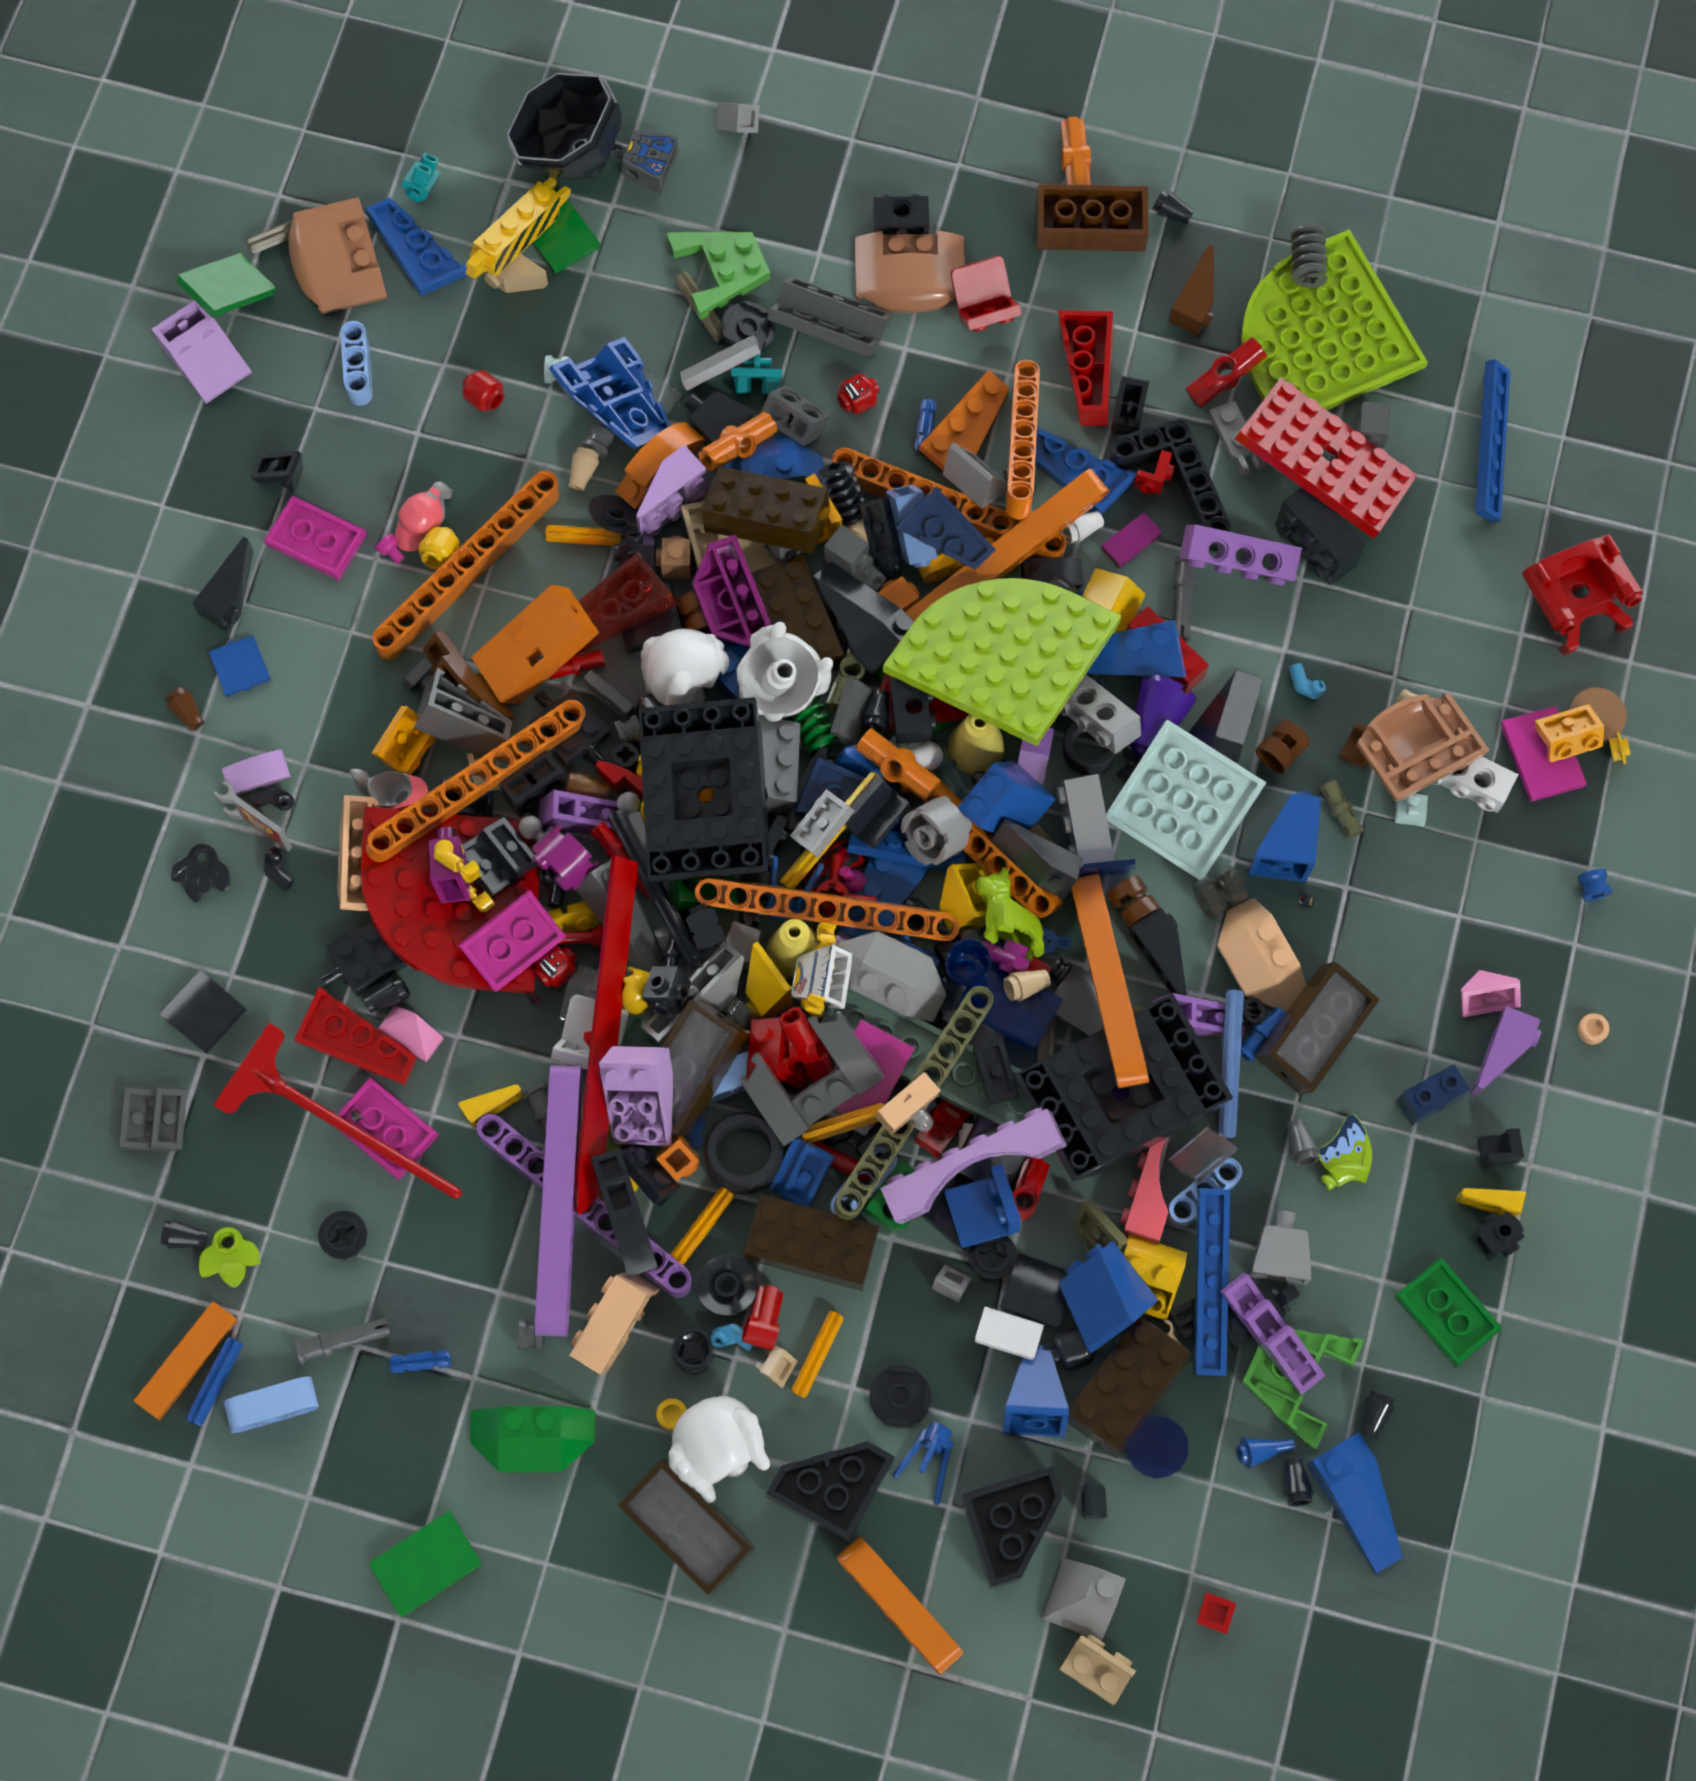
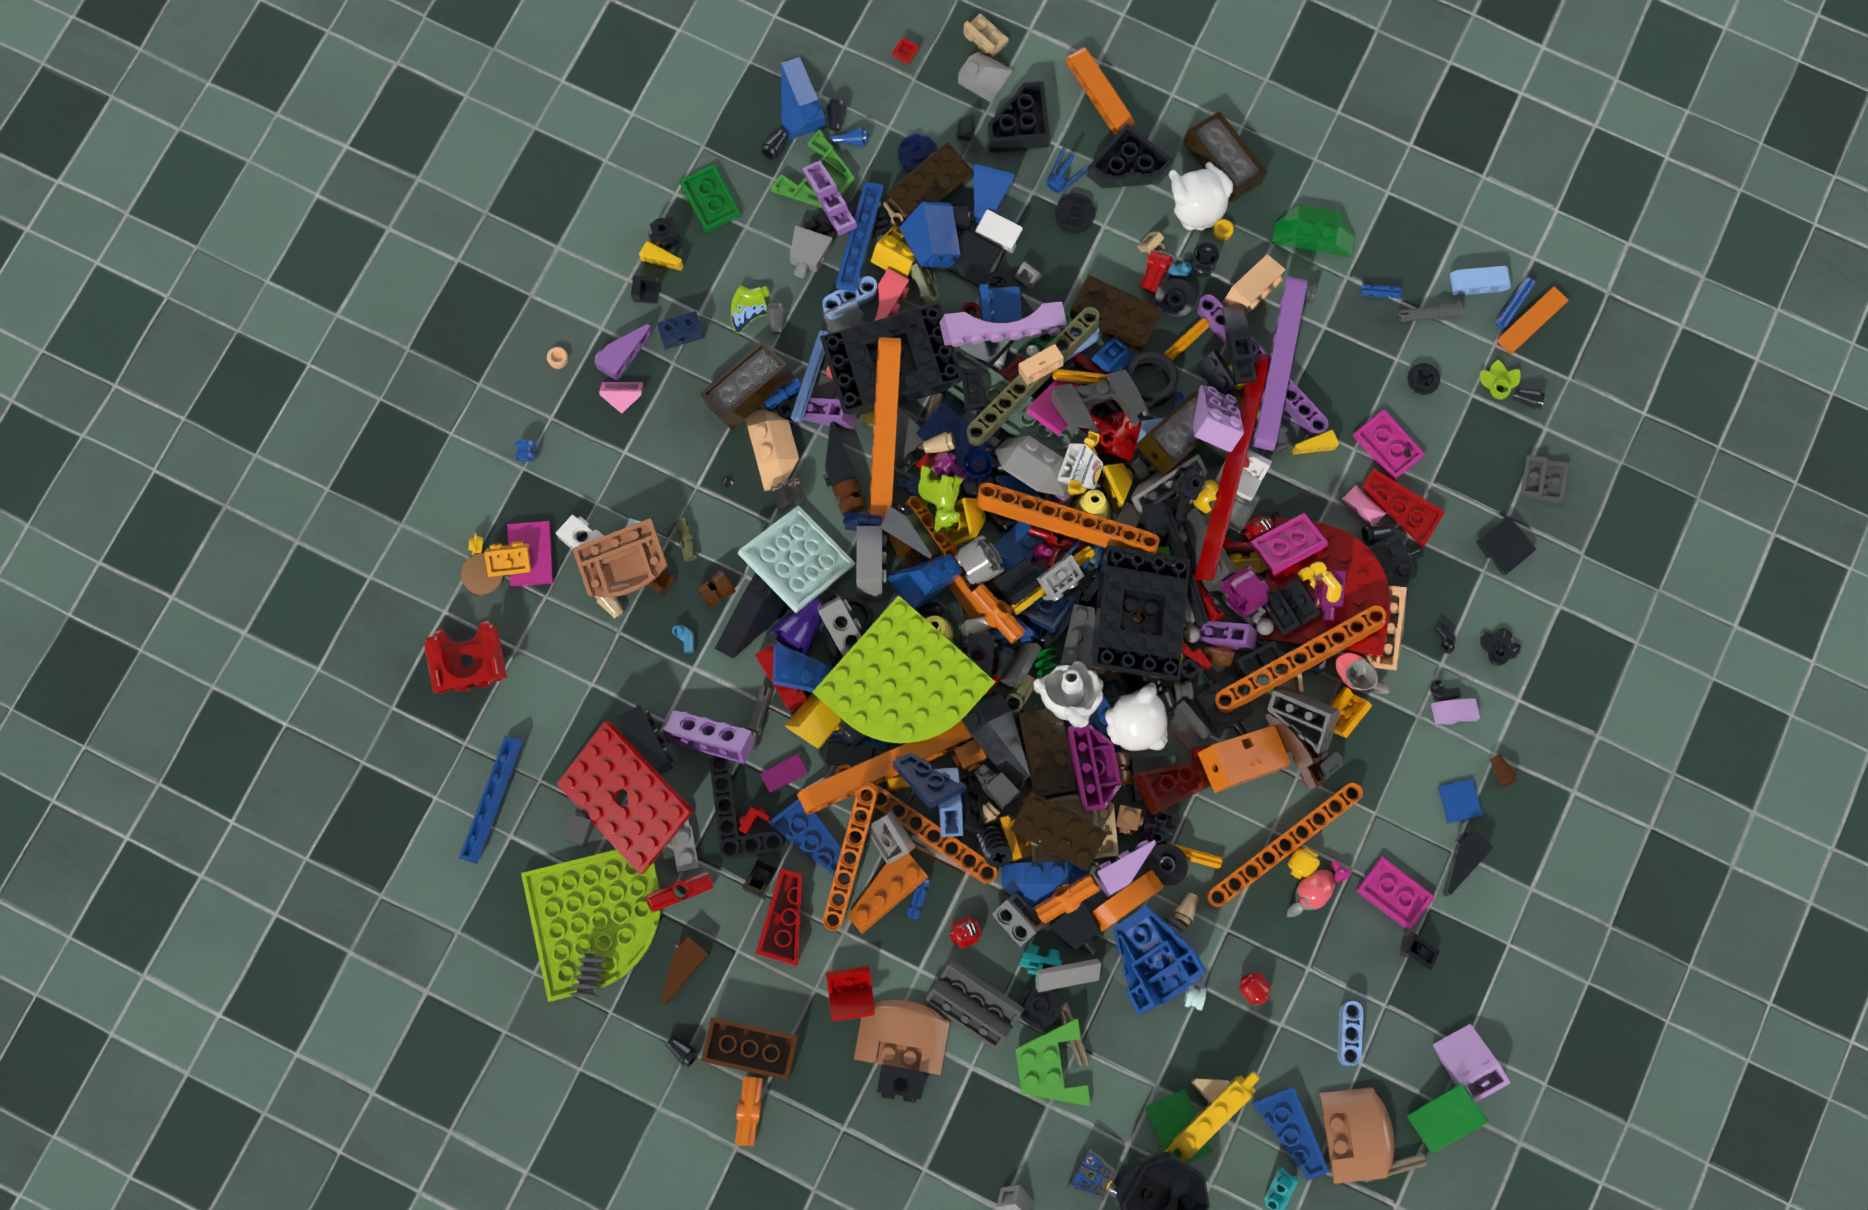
camera: 170 degrees left, 5 degrees up
red piece [213,1022,462,1199] -> none
light grey flag [214,781,292,852] -> none
green tile [368,1510,483,1618] -> none
orange brick [656,1136,700,1182] -> none
light orange axle [792,1311,844,1398] -> none
blue slope [1248,792,1321,882] -> none

